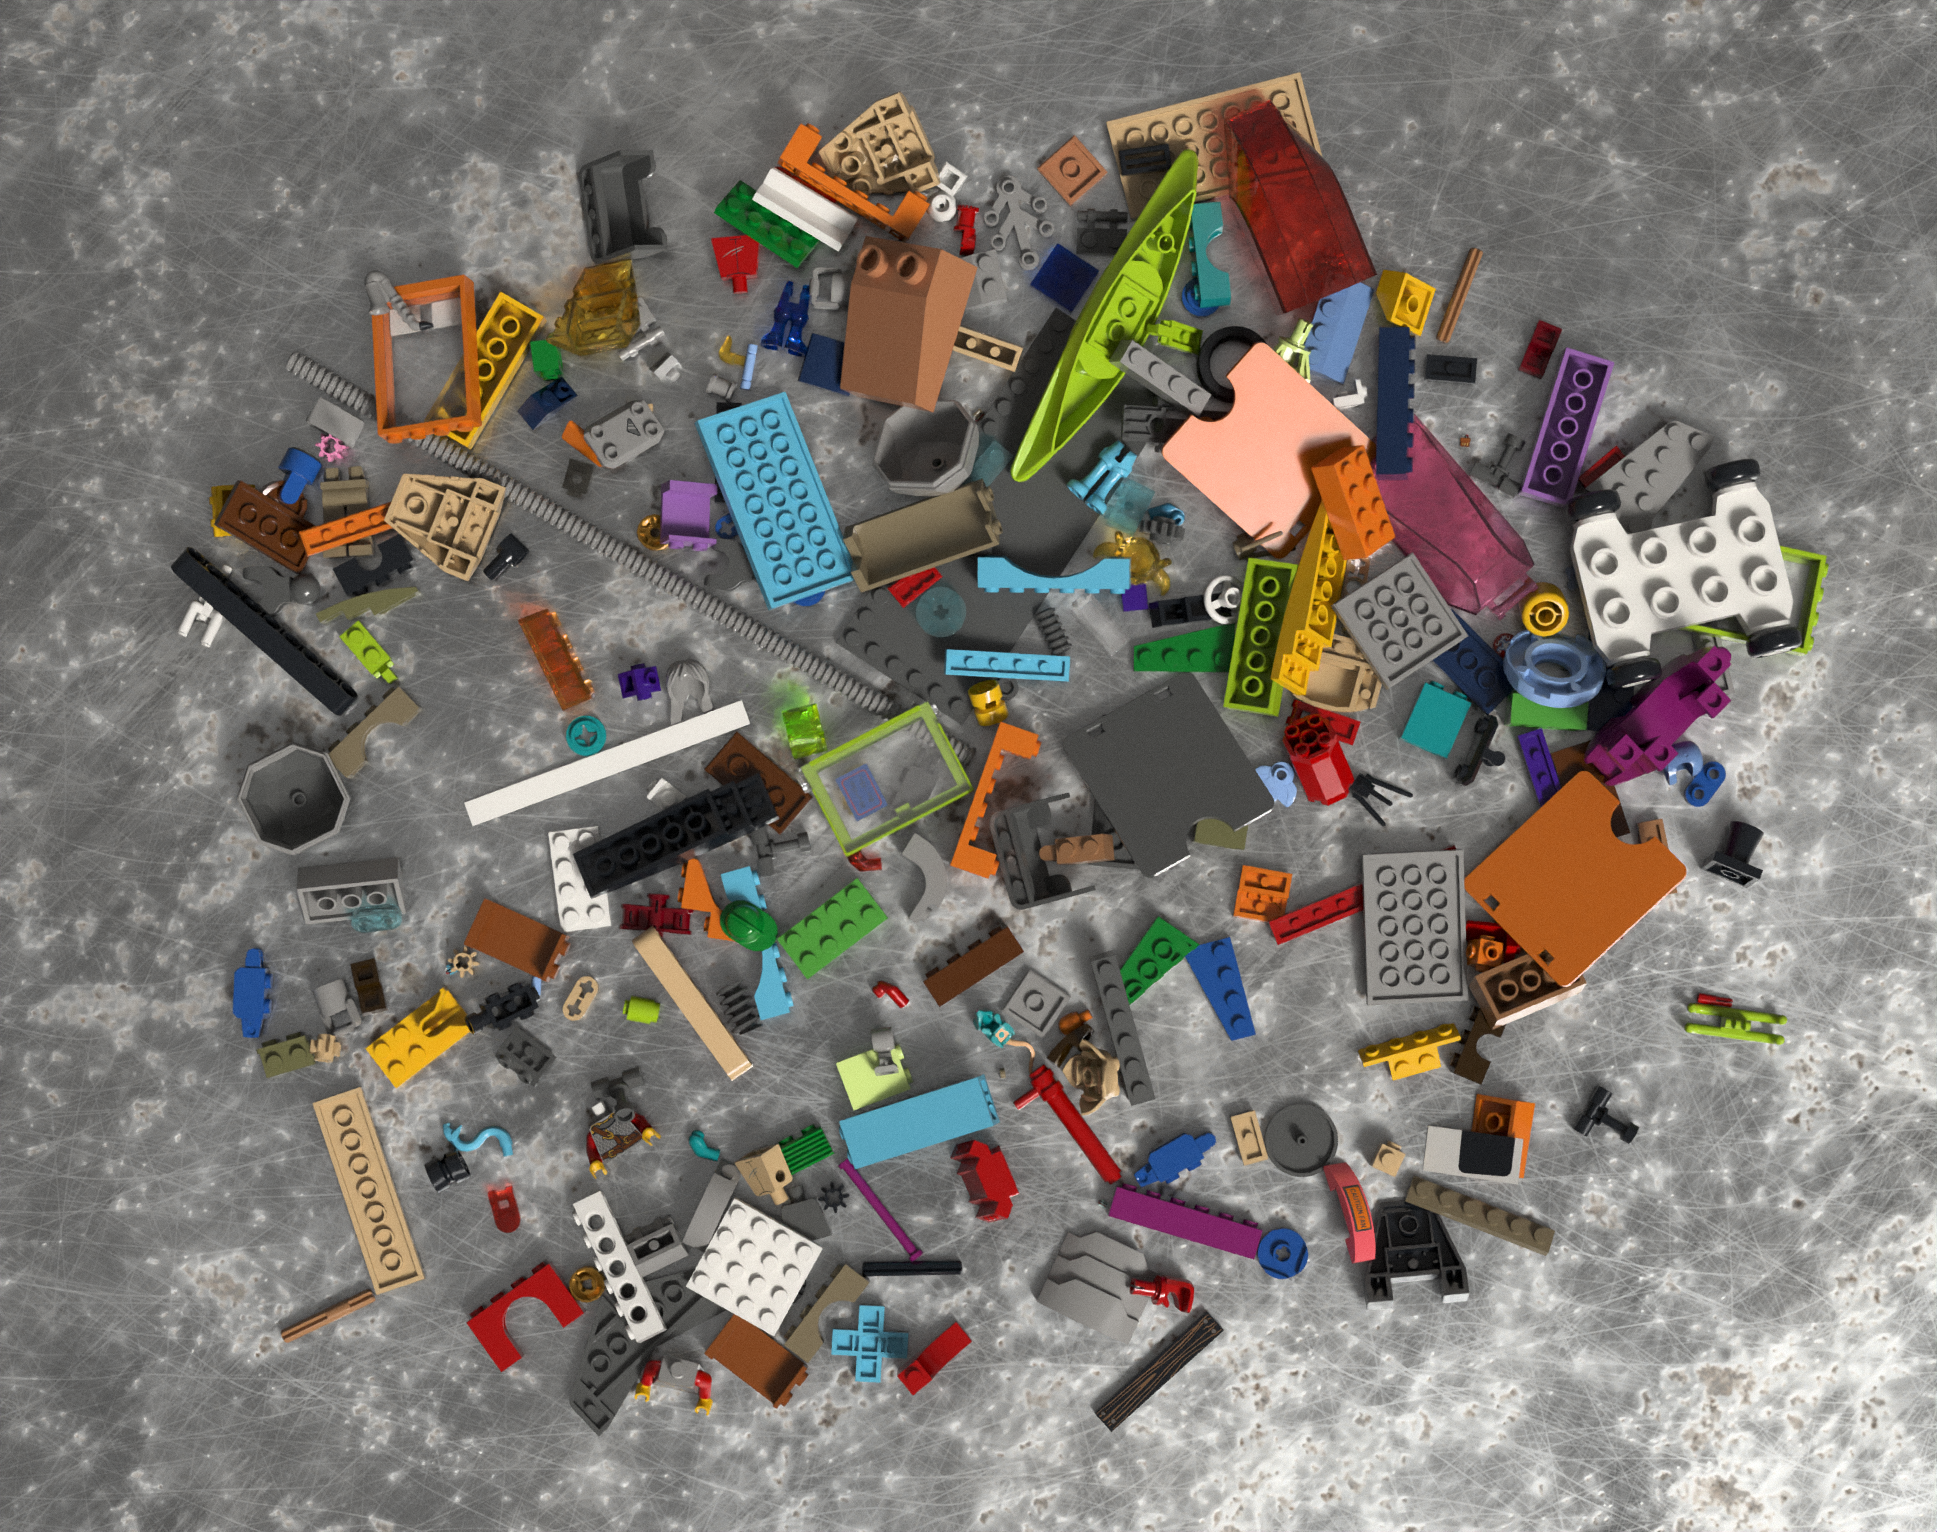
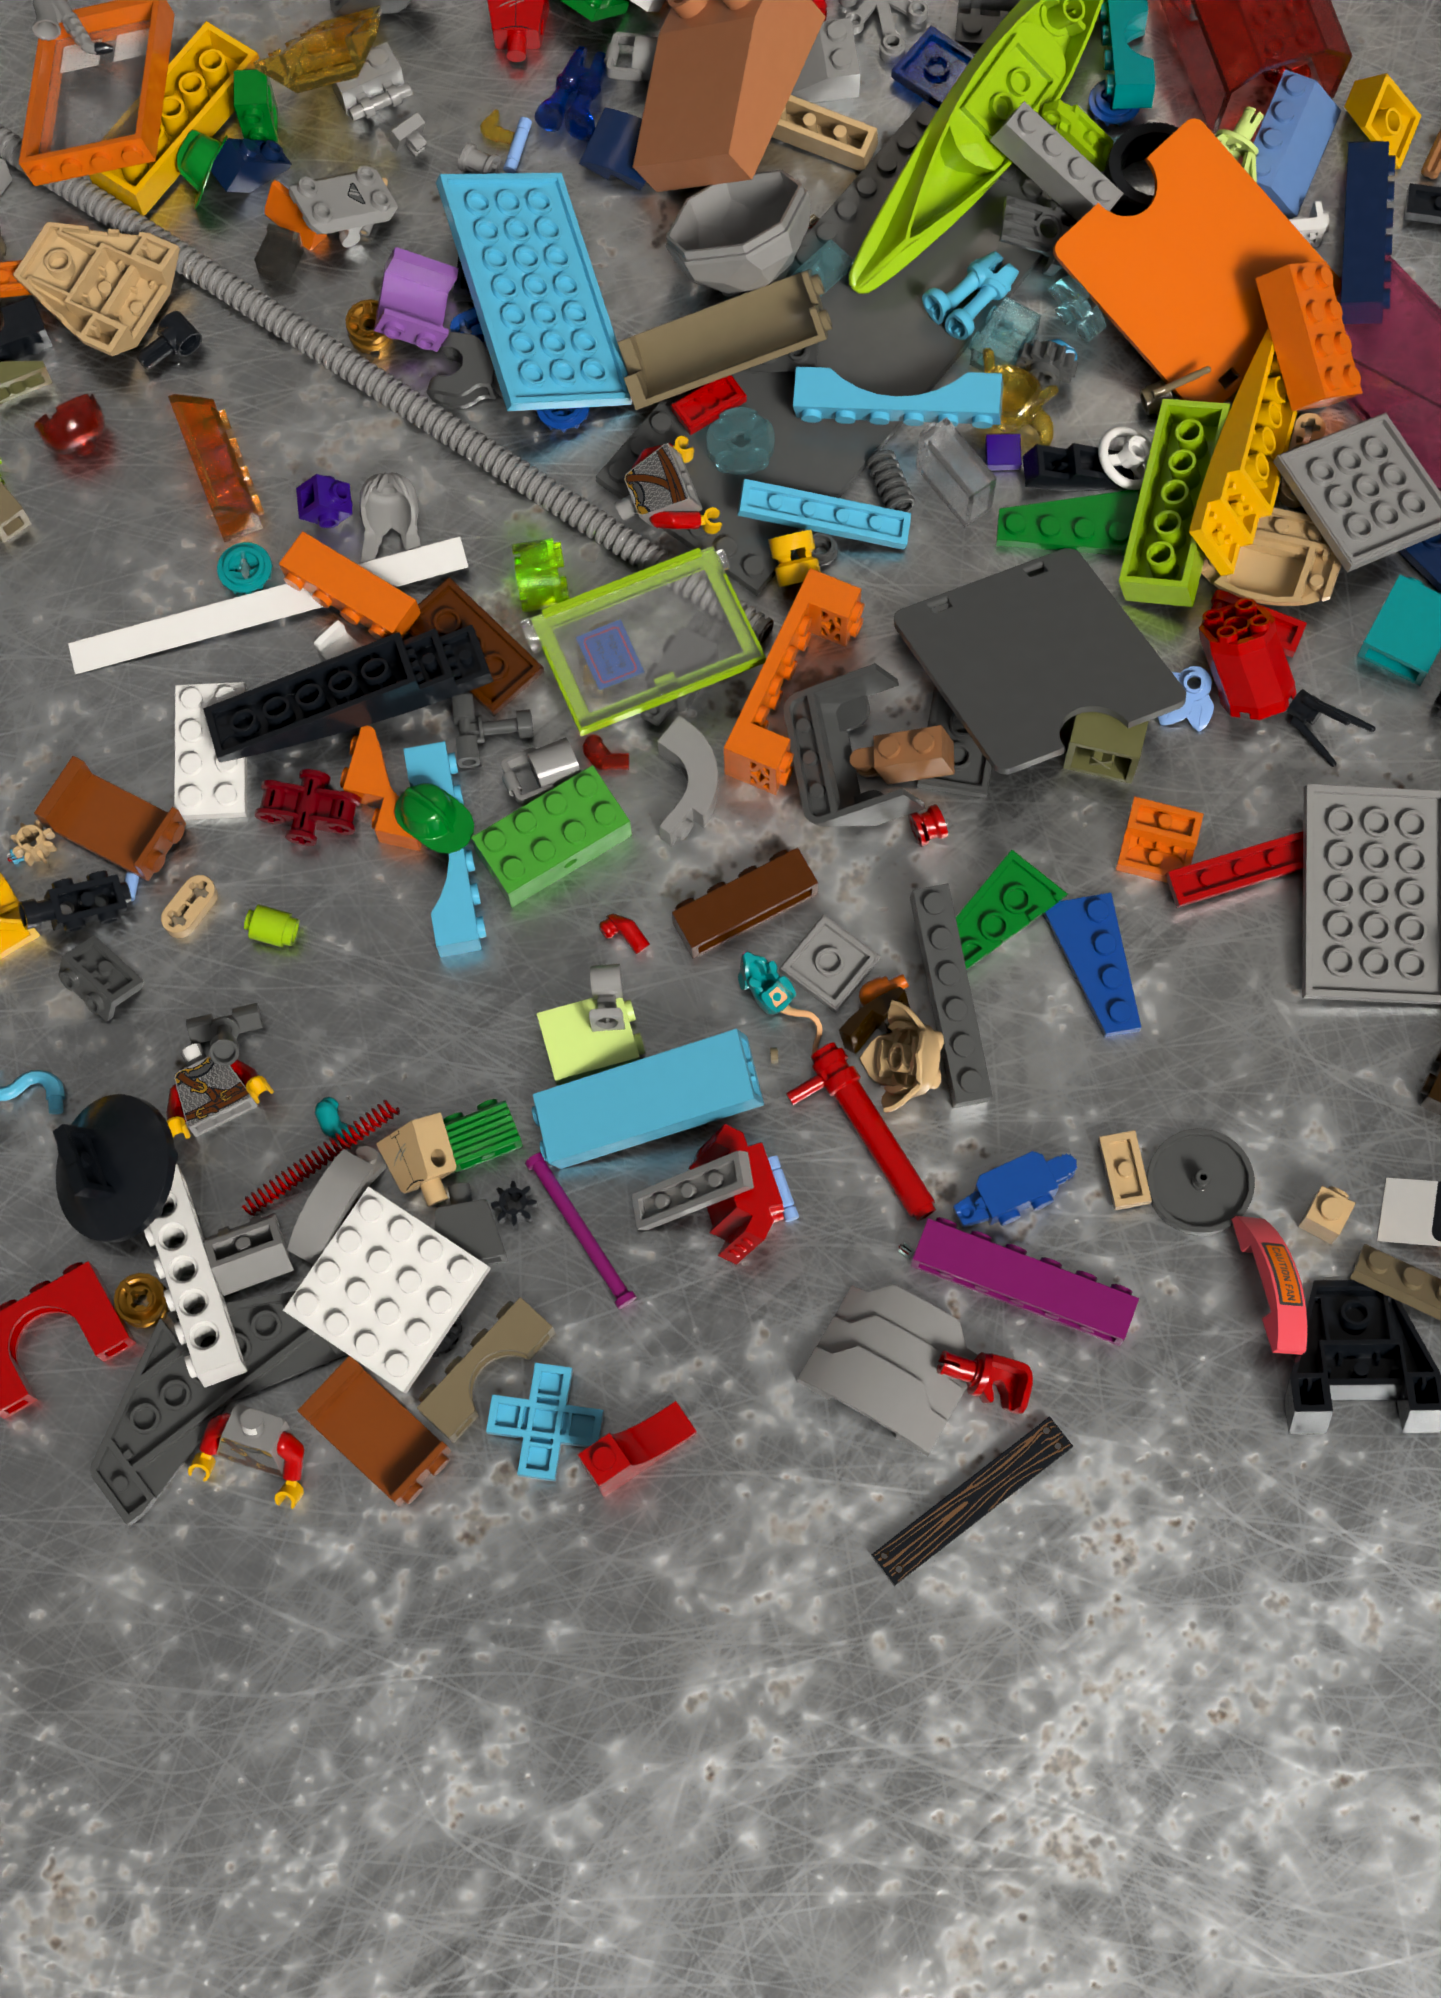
camera: 10 degrees right, 15 degrees down
clear red plate [488,1185,521,1233] -> none
tan beam [632,926,753,1081] -> none
dark grey piece [716,979,763,1035] -> none
black axle [862,1261,962,1276] -> none
blue plate [1257,1228,1308,1279] -> none
yellow bracket [1358,1023,1461,1081] -> none
none -> clear red cylinder [34,394,105,457]
none -> black bracket [53,1094,178,1242]
none -> green piece [177,130,228,209]
none -> red piece [242,1100,400,1216]
none -> orange brick [279,531,421,640]
none -> light grey piece [501,737,581,807]
none -> torso [615,436,722,534]
none -> light grey plate [632,1151,754,1230]
none -> light blue wheel [768,1156,799,1222]
none -> red wheel [908,804,948,847]
none -> clear light blue plate [1049,276,1106,343]

